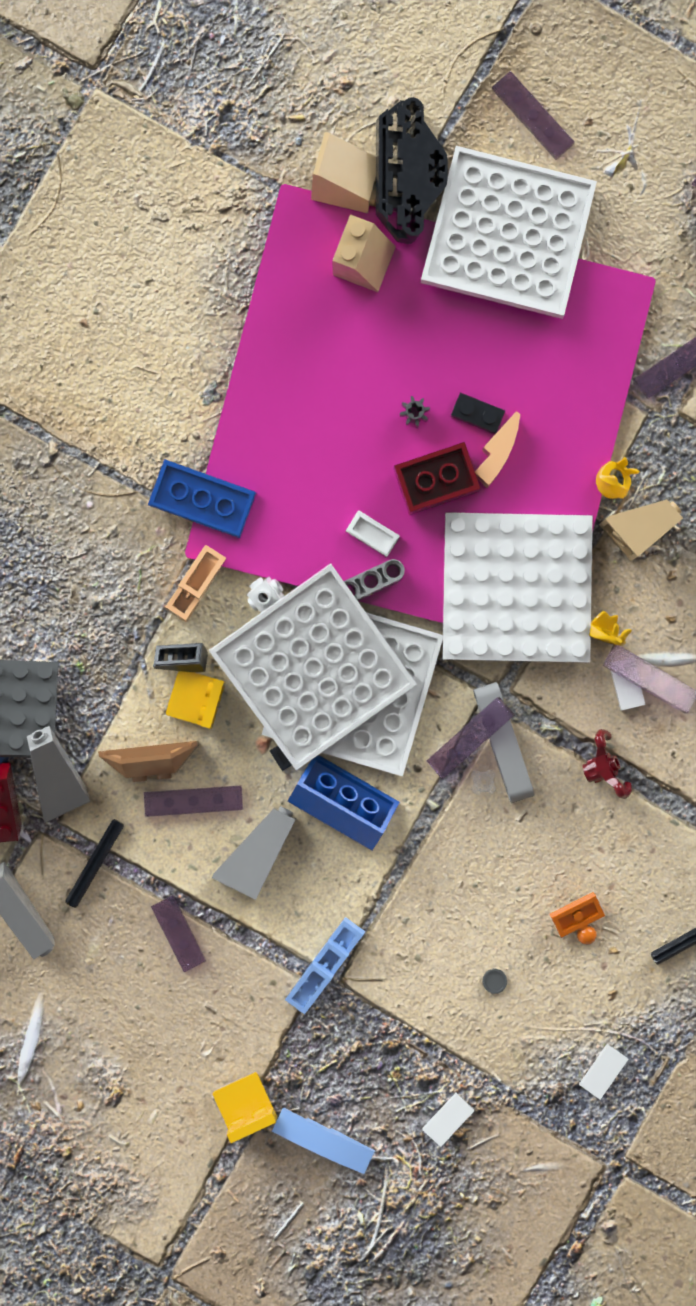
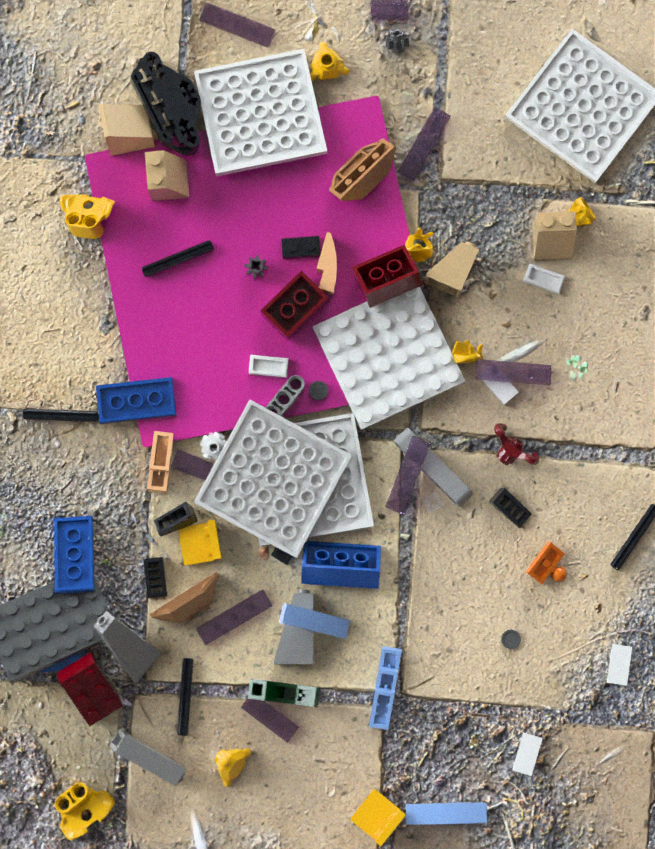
camera: 30 degrees left, 5 degrees down
none -> black axle [23,409,99,422]
none -> blue tile [54,516,95,594]
none -> yellow piece [60,194,115,239]
none -> black axle [142,240,214,277]
none -> black slope [143,557,167,598]
none -> clear purple tile [171,449,214,481]
none -> yellow rock [214,748,251,787]
none -> dark green arch [248,679,320,707]
none -> light blue slope [279,603,350,639]
none -> dark grey piece [309,381,328,400]
none -> yellow rock [310,42,350,81]
none -> medium nougat wedge [329,139,396,201]
none -> dark red brick [352,245,422,308]
none -> black slope [489,488,532,528]

